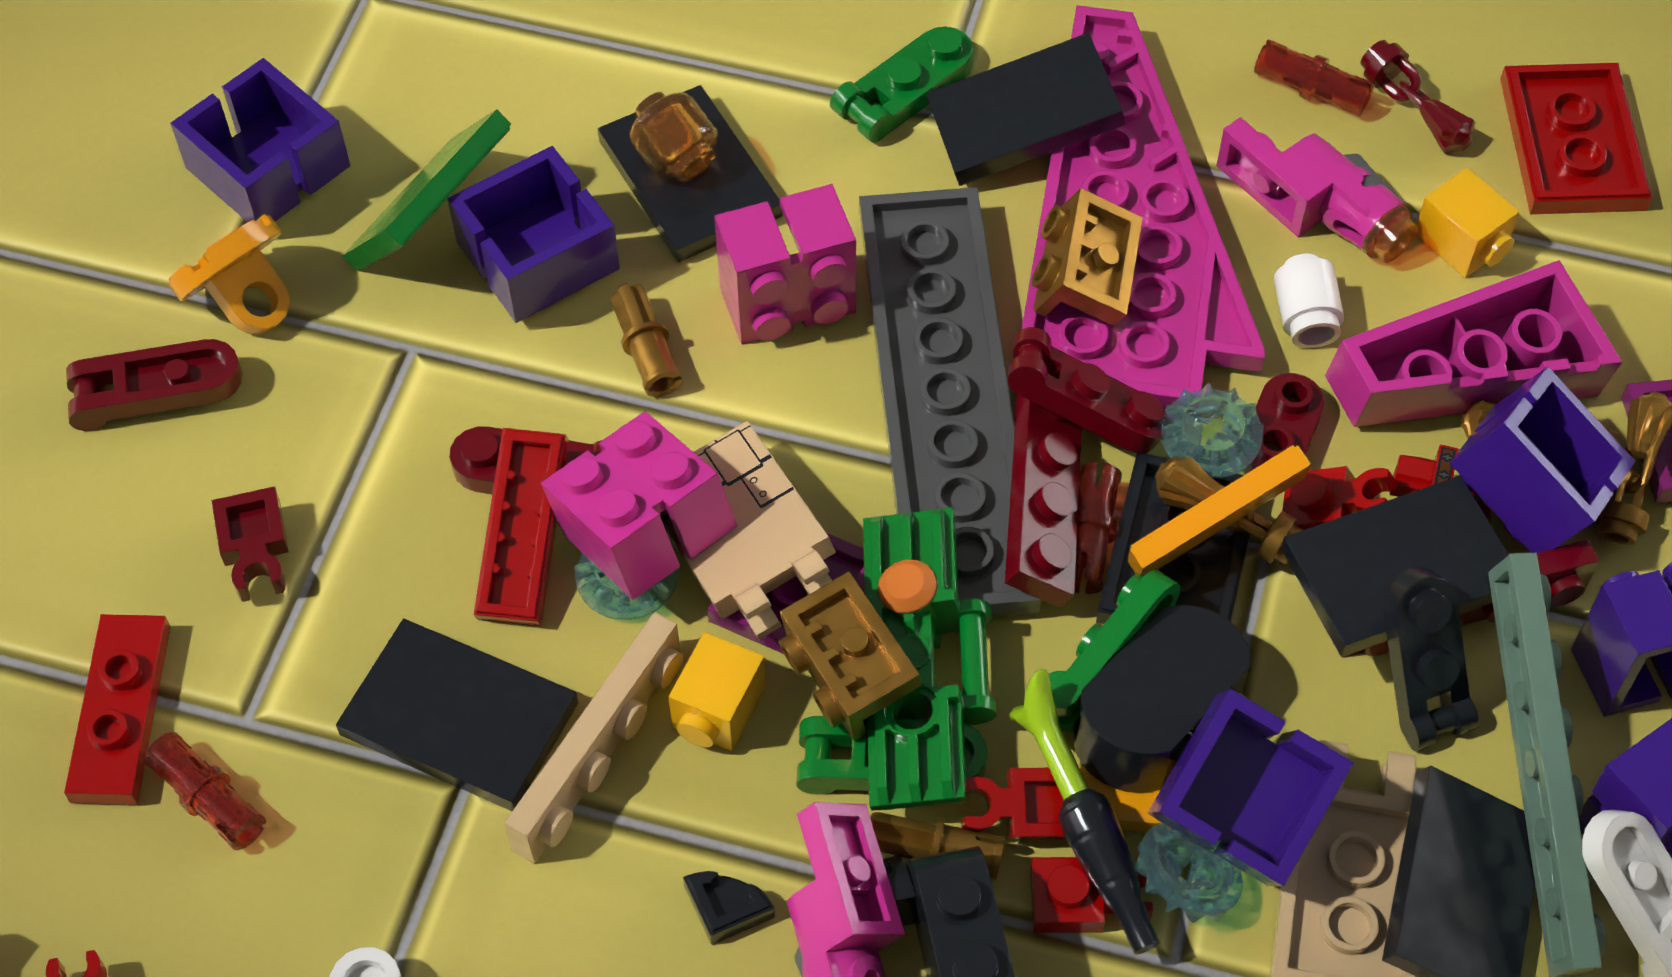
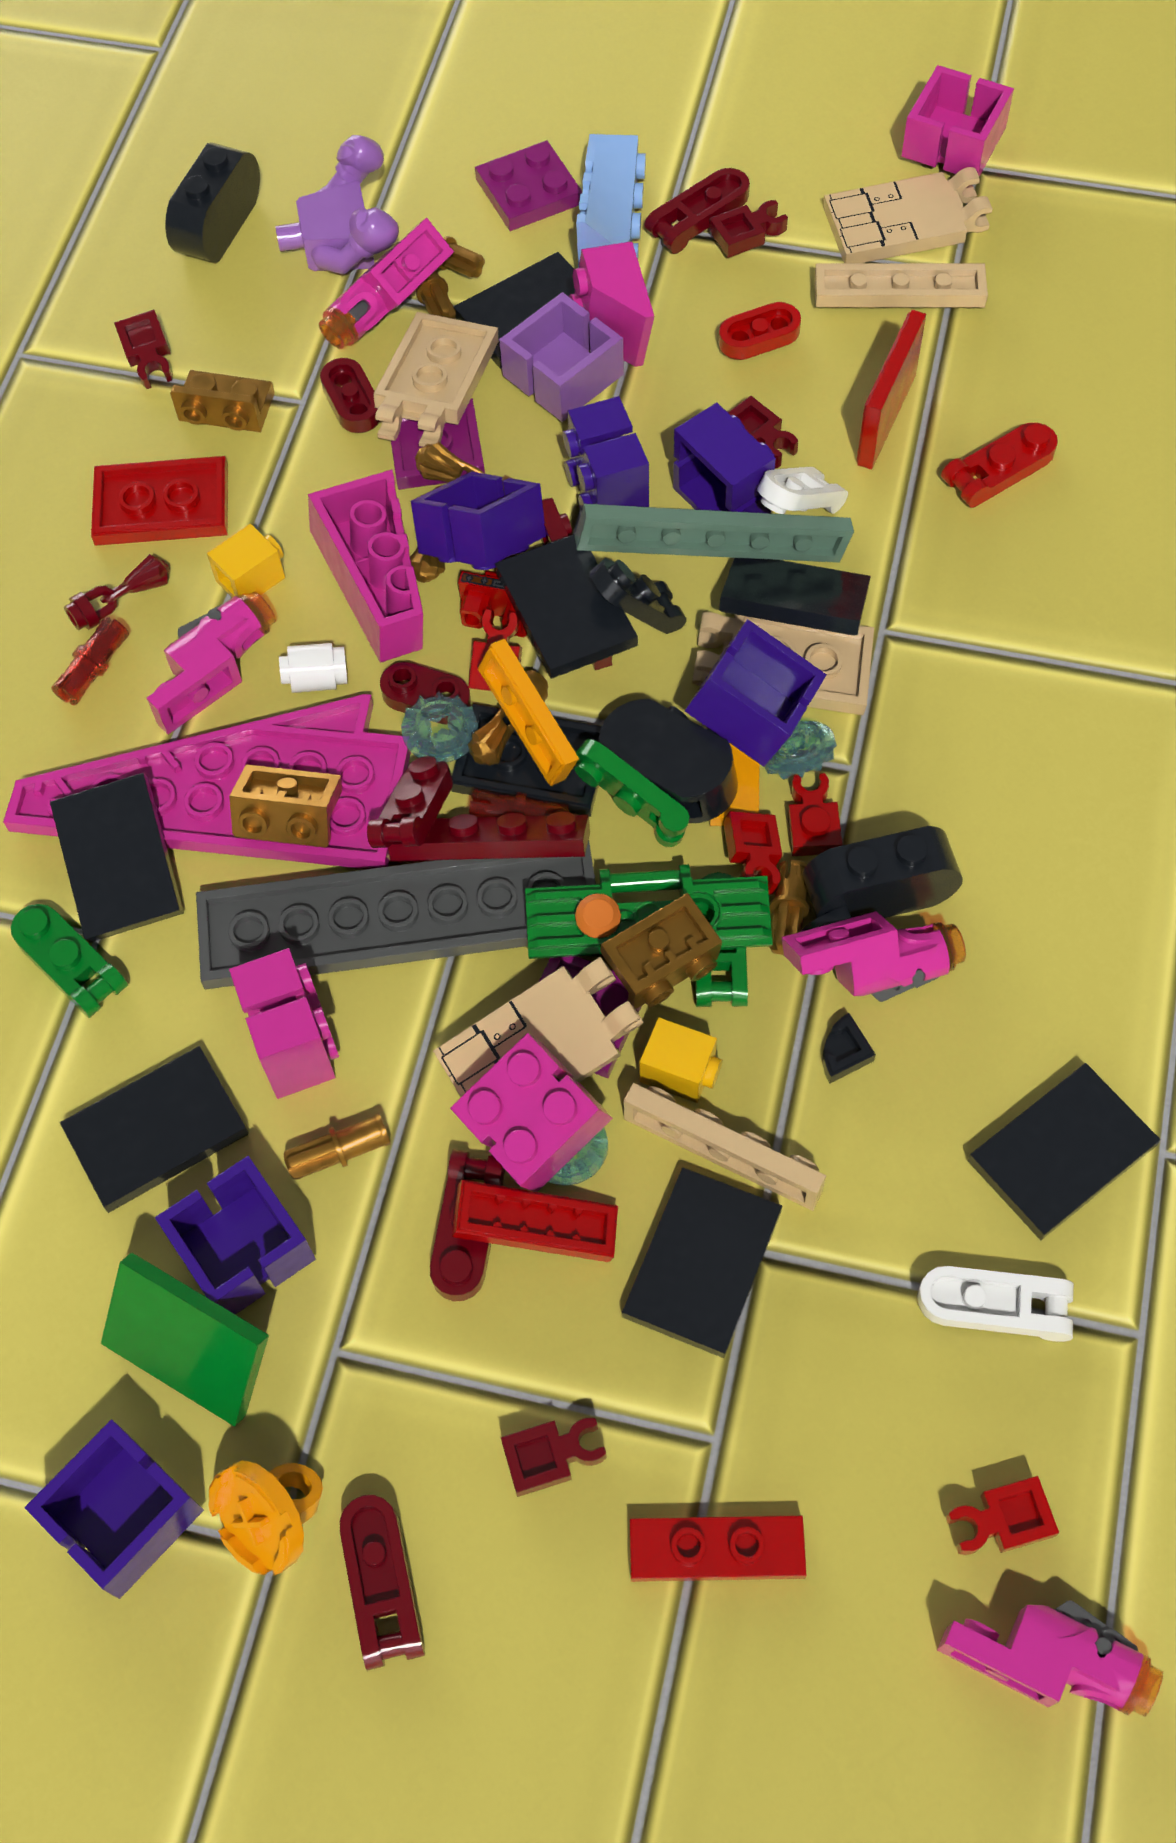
camera: 90 degrees left, 5 degrees up
clear red pin [144,731,266,851] -> none
clear orange head [630,92,718,182] -> none
black piece [1009,669,1160,955] -> none

